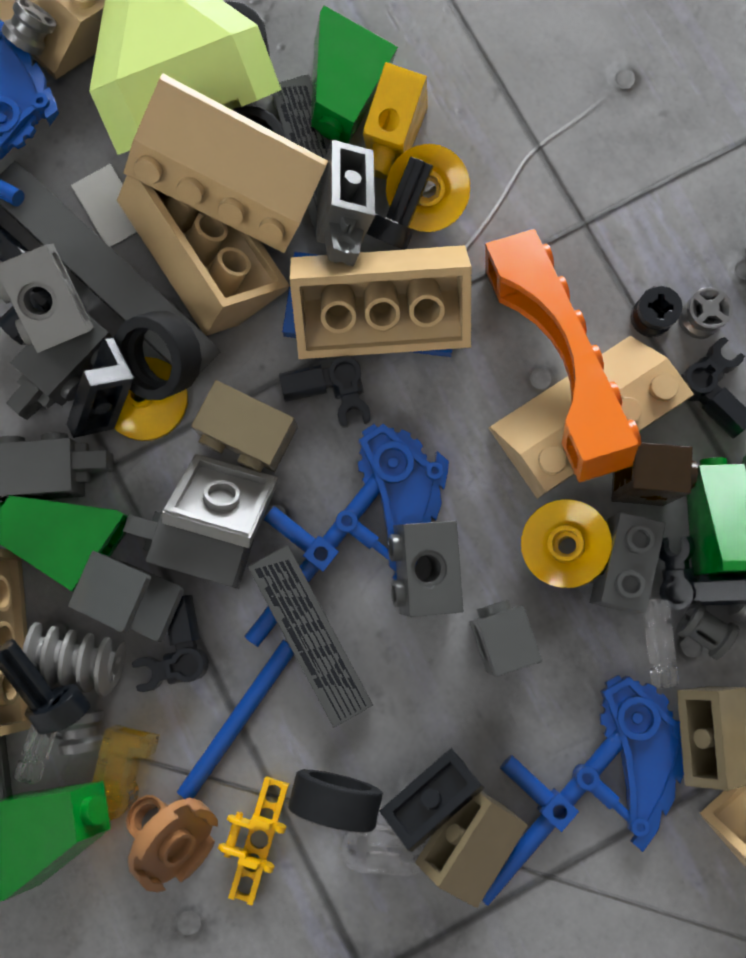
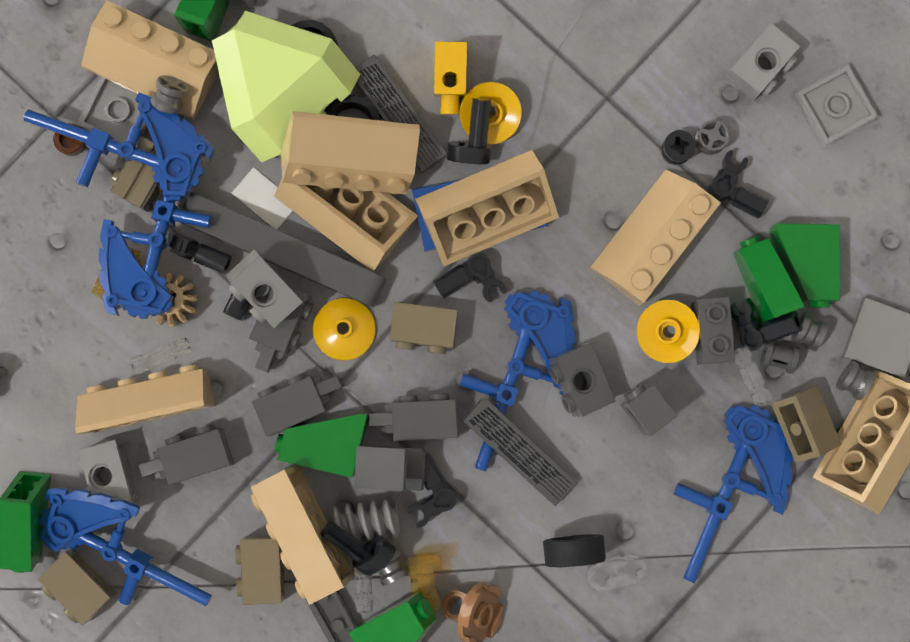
camera: 20 degrees left, 5 degrees up
black panel [67,337,134,438] -> none
black tyre [114,311,202,400] -> none
light grey tile [162,454,278,548] -> none
blue bar [177,639,294,799] -> none
yellow piece [218,776,290,906] -> none
green slope [311,5,398,144] -> none
dark grey hinge [316,140,375,266] -> none
black panel [379,748,484,852] -> none
dark tan brick [415,791,528,908] -> none
orange arch [485,229,641,483] -> none
dark brown brick [611,442,698,506] -> none

